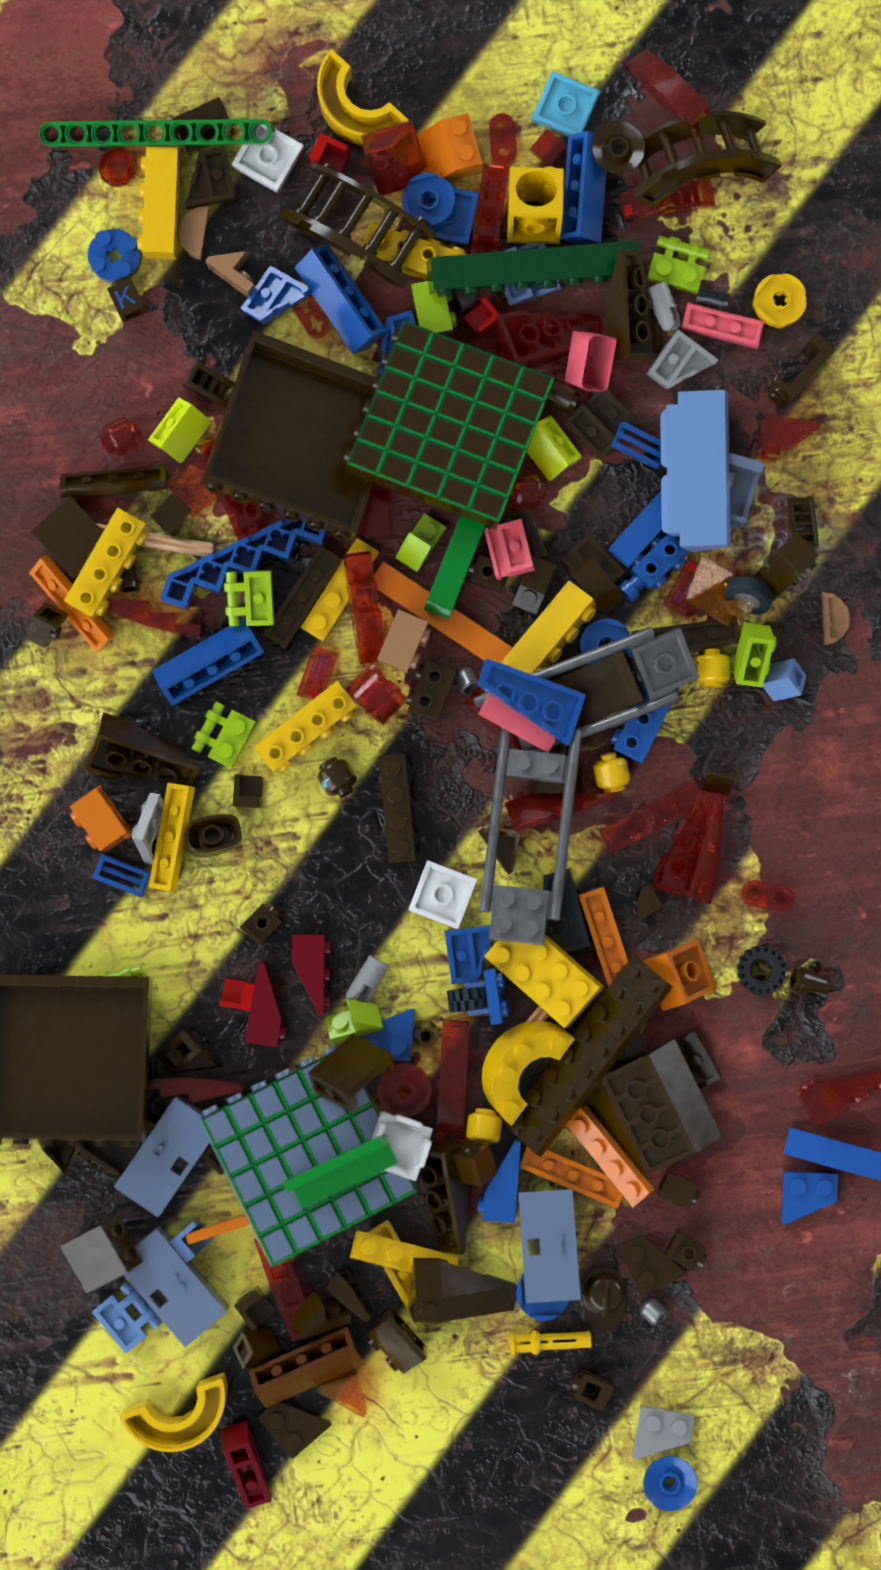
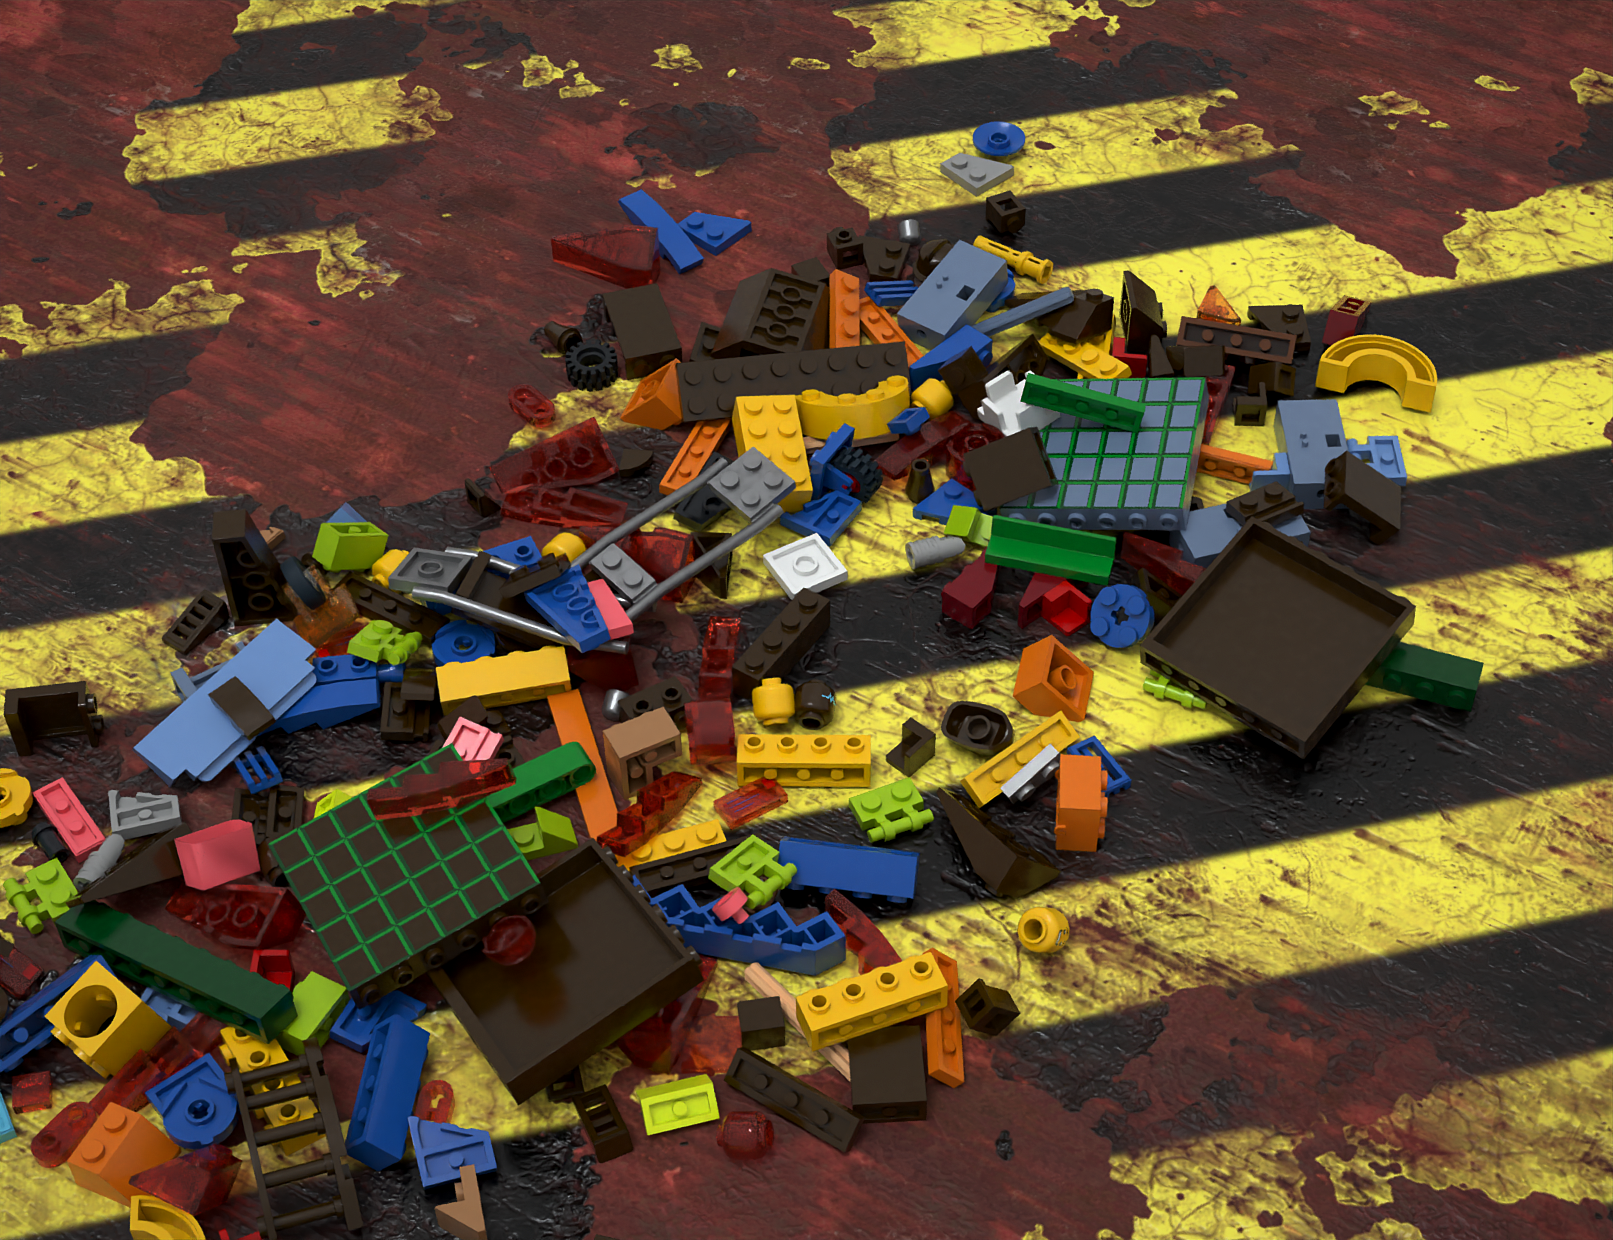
camera: 140 degrees left, 40 degrees down
dark brown brick [240,903,283,945] -> none
clear red slope [754,414,820,463] -> none
none -> dark brown slope [208,676,276,741]
none -> lime plate [347,620,422,665]
none -> clear red slope [367,758,516,820]
none -> clear red hair [482,915,536,967]
none -> dark brown plate [499,553,571,600]
none -> dark brown panel [602,283,683,380]
none -> clear red slope [695,616,741,716]
none -> coral tile [712,887,749,925]
none -> yellow head [752,678,795,726]
none -> blue tile [864,280,918,307]
none -> blue plate [887,407,930,435]
none -> sand blue axle [971,287,1074,337]
none -> green panel [985,515,1117,586]
none -> orange slope [1013,635,1094,722]
none -> yellow head [1017,907,1070,953]
none -> blue plate [1090,584,1154,648]
none -> red panel [1112,337,1147,378]
none -> dark brown plate [1226,481,1304,526]

